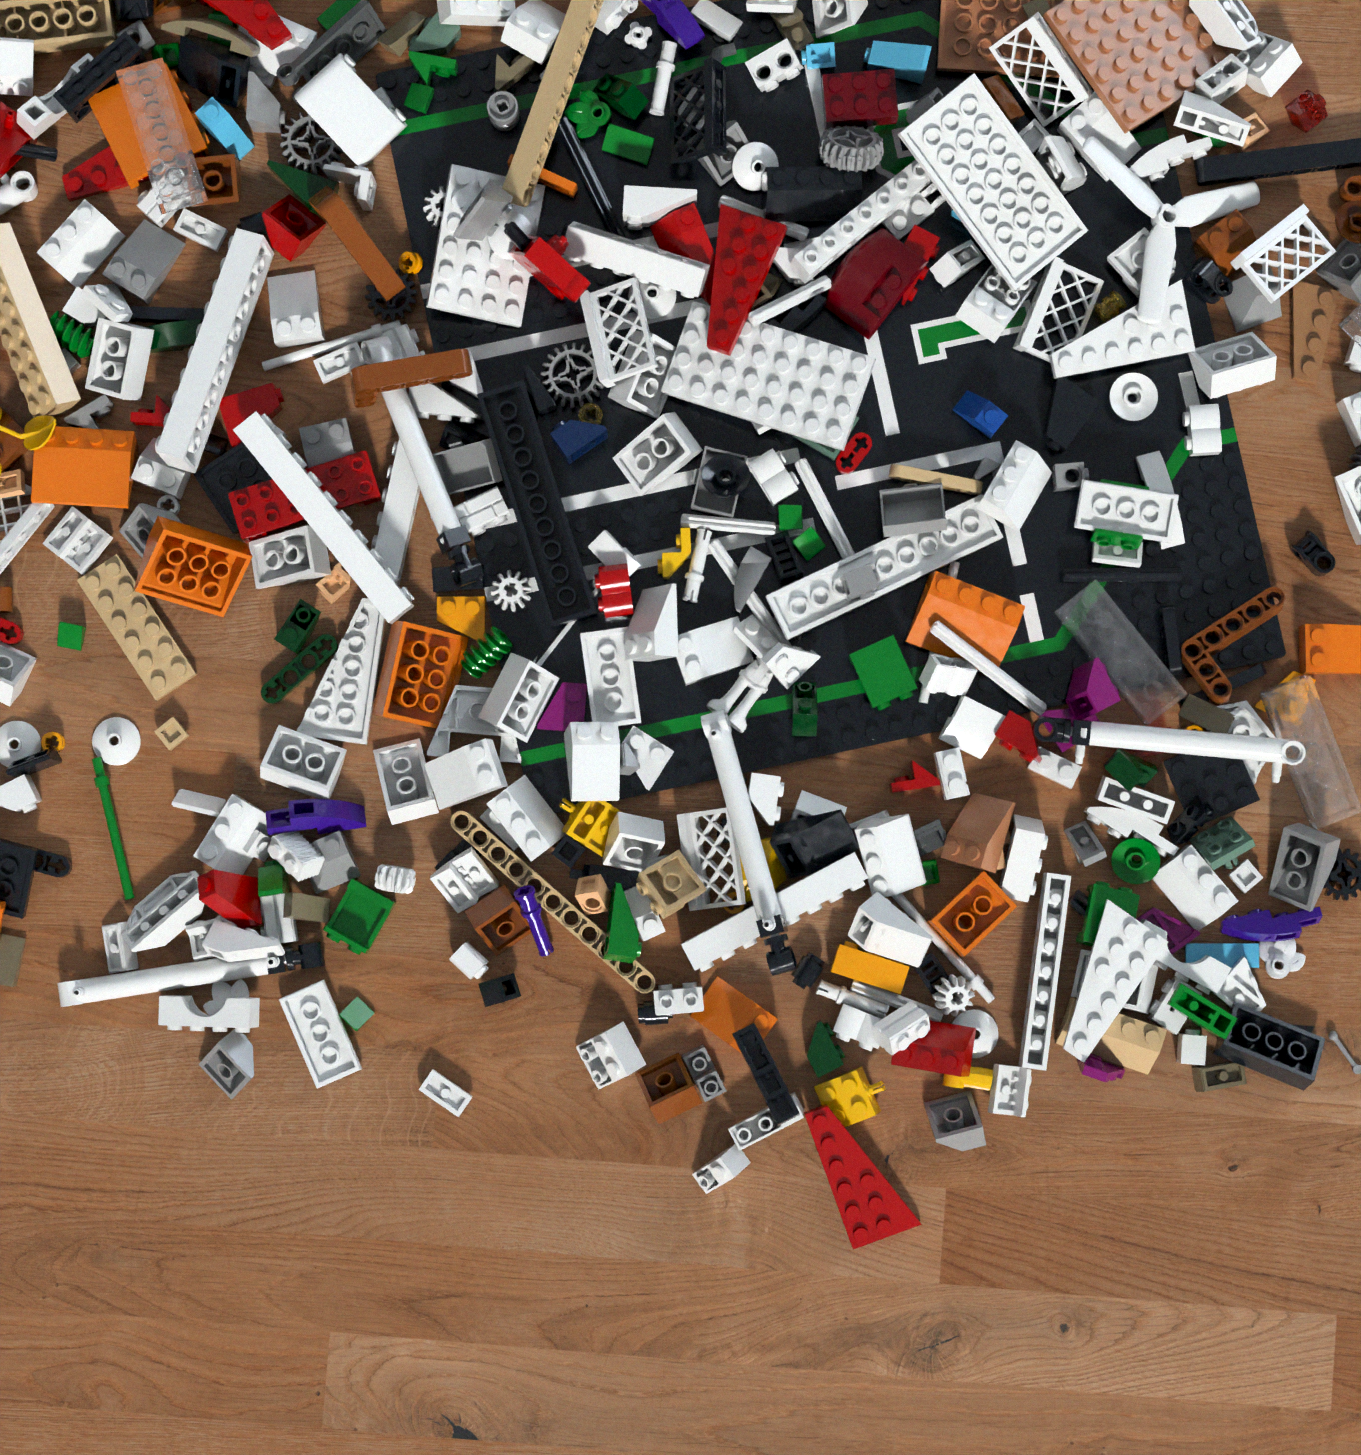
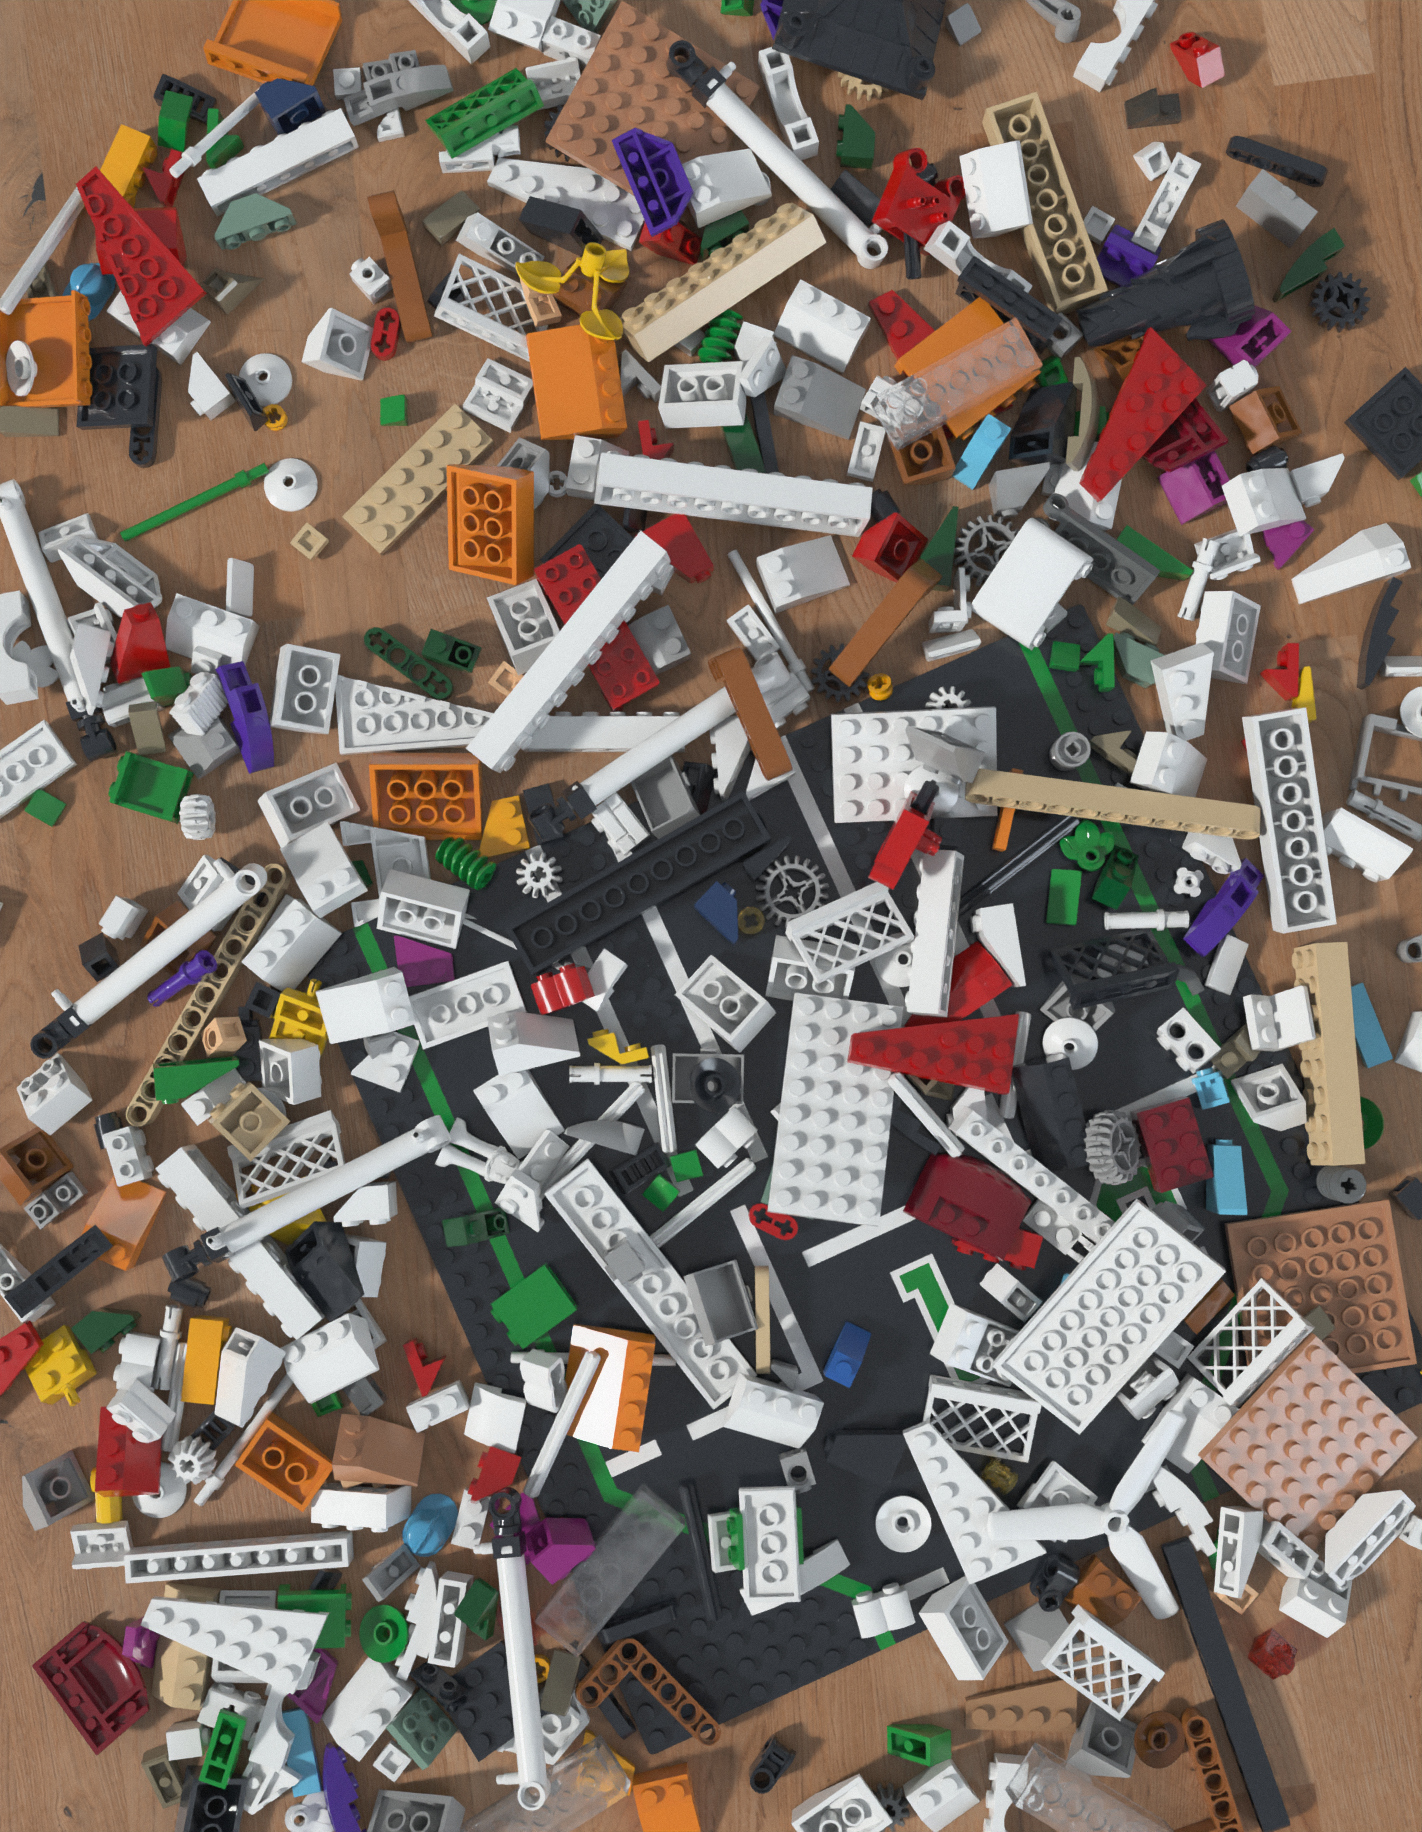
camera: 75 degrees right, 0 degrees up
none -> white piece [30,858,267,1059]
none -> dark red slope [32,1621,150,1756]
none -> dark azure piece [402,1493,458,1557]
none -> green slope [887,1724,952,1767]
none -> white slope [922,629,981,662]

